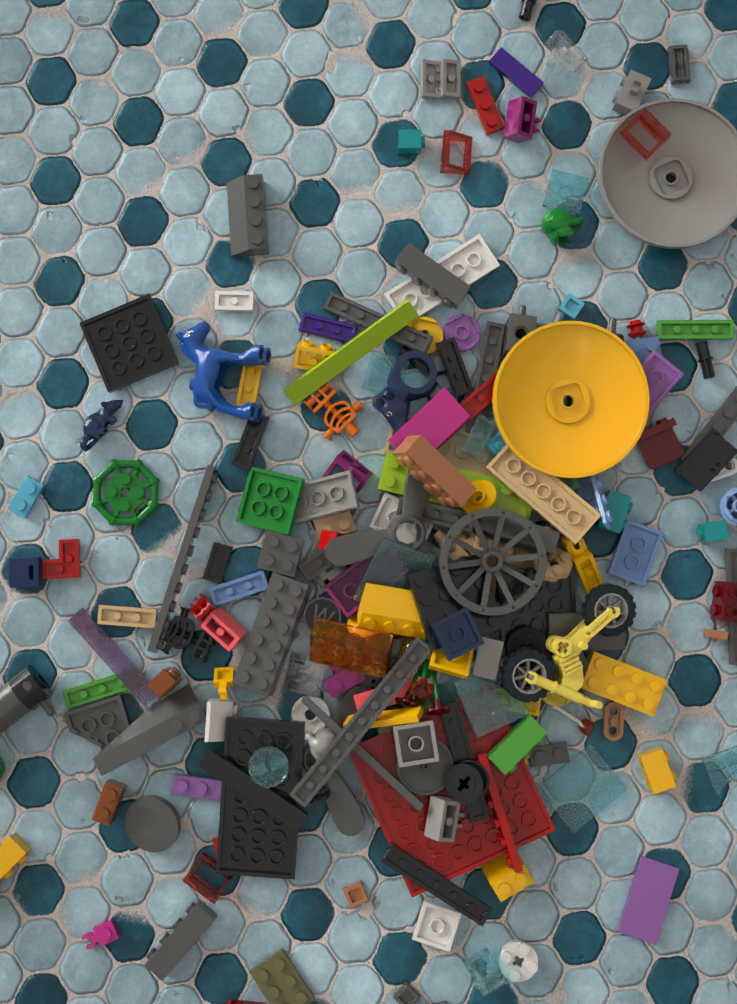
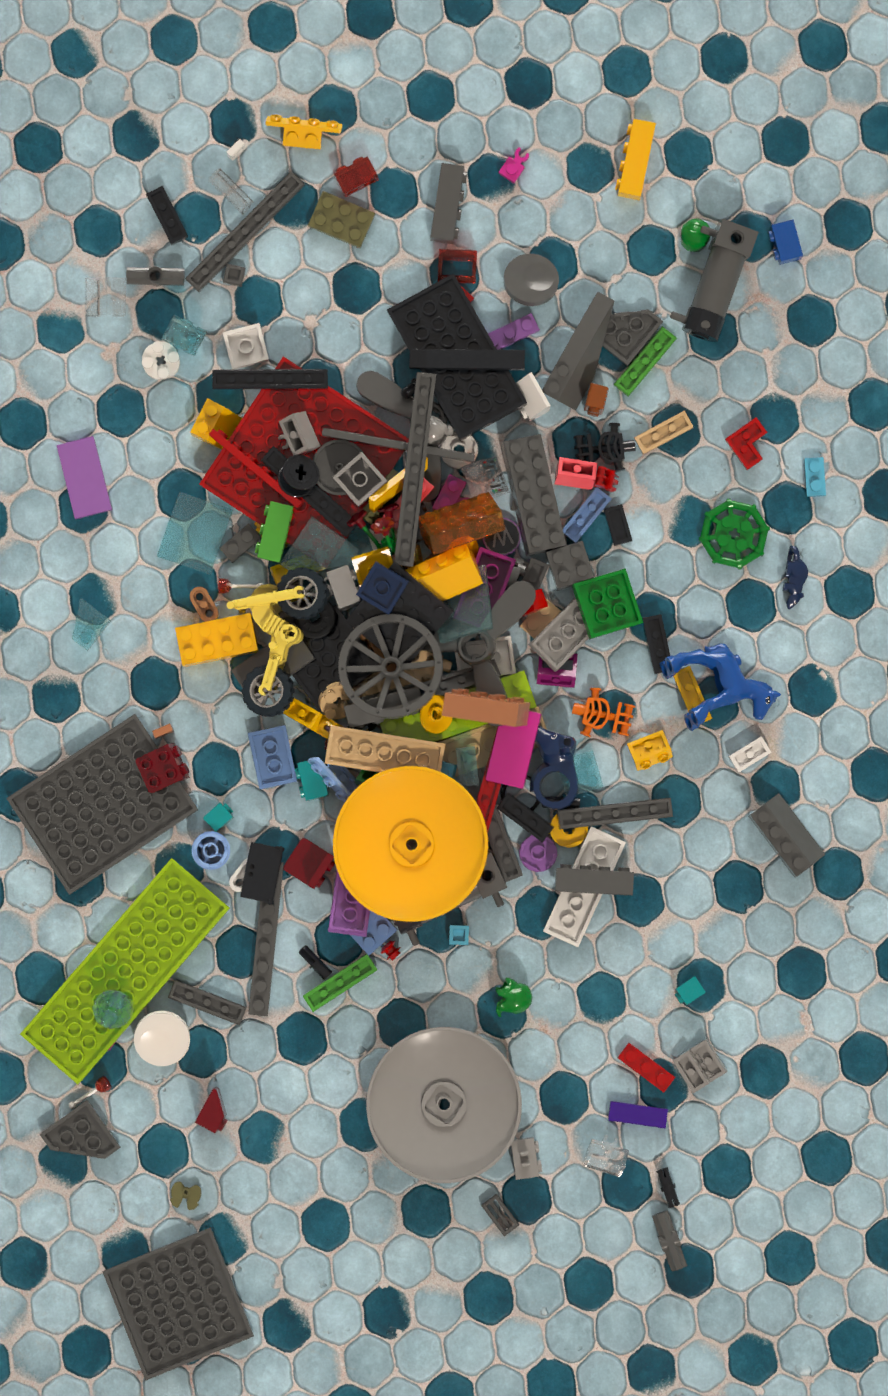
camera: 150 degrees right, 0 degrees up
dark blue piece [9,557,43,588] -> none
clear purple tile [68,608,156,706] -> none
black plate [80,293,180,393] -> none
dark orange brick [92,779,127,826] -> none
dark grey plate [147,465,218,653] -> none
yellow plate [213,667,235,701] -> none
clear light blue brick [248,745,289,788] -> none
lime tile [283,299,419,405] -> none
dark purple tile [298,312,358,343] -> none
nougat tile [343,880,368,908] -> none
clear red tile [440,130,473,175] -> none
magenta brick [503,96,541,143] -> none
clear light blue plate [542,169,589,216] -> none
clear red tile [620,107,672,161] -> none
yellow brick [637,747,677,794] -> none

